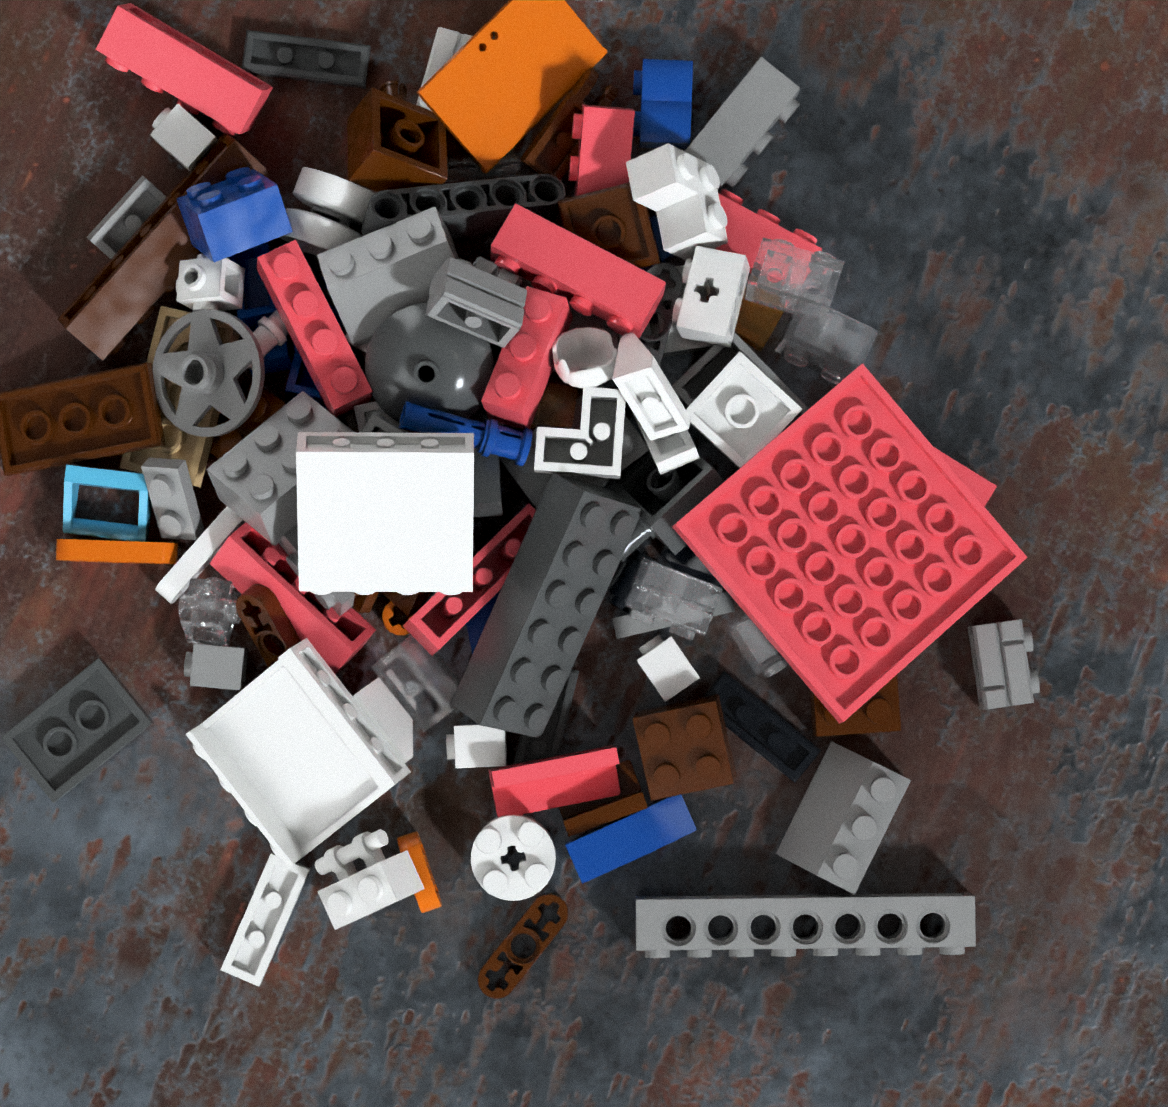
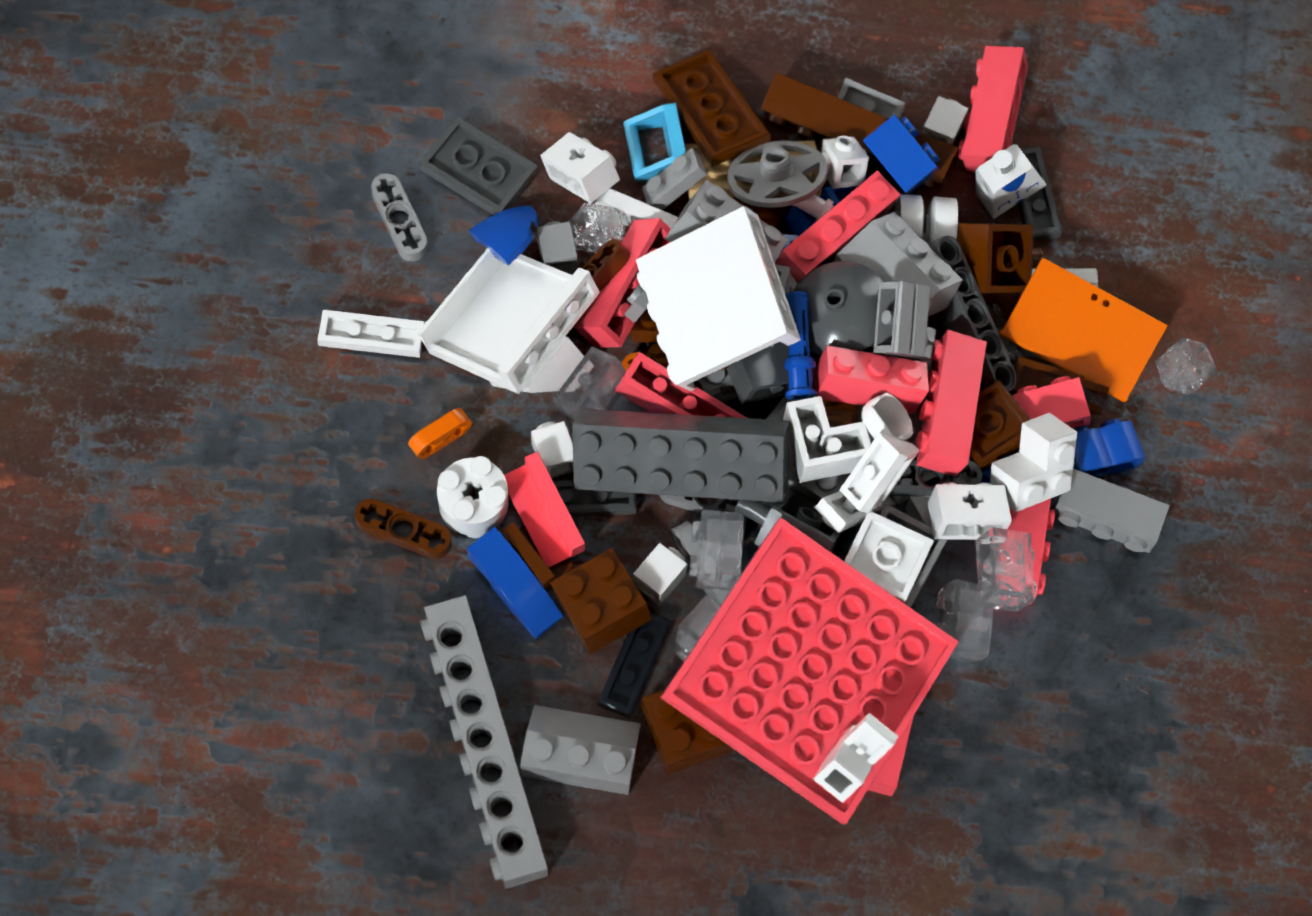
camera: 70 degrees right, 20 degrees down
orange beam [56,539,178,565] -> none
white brick [315,829,425,930] -> none
clear orange panel [735,283,787,352] -> none
light grey brick [968,619,1040,710] -> none
none -> light grey beam [371,173,428,262]
none -> blue brick [469,205,540,265]
none -> white brick [540,132,620,203]
none -> white brick [814,713,898,803]
none -> white torso [975,144,1046,219]

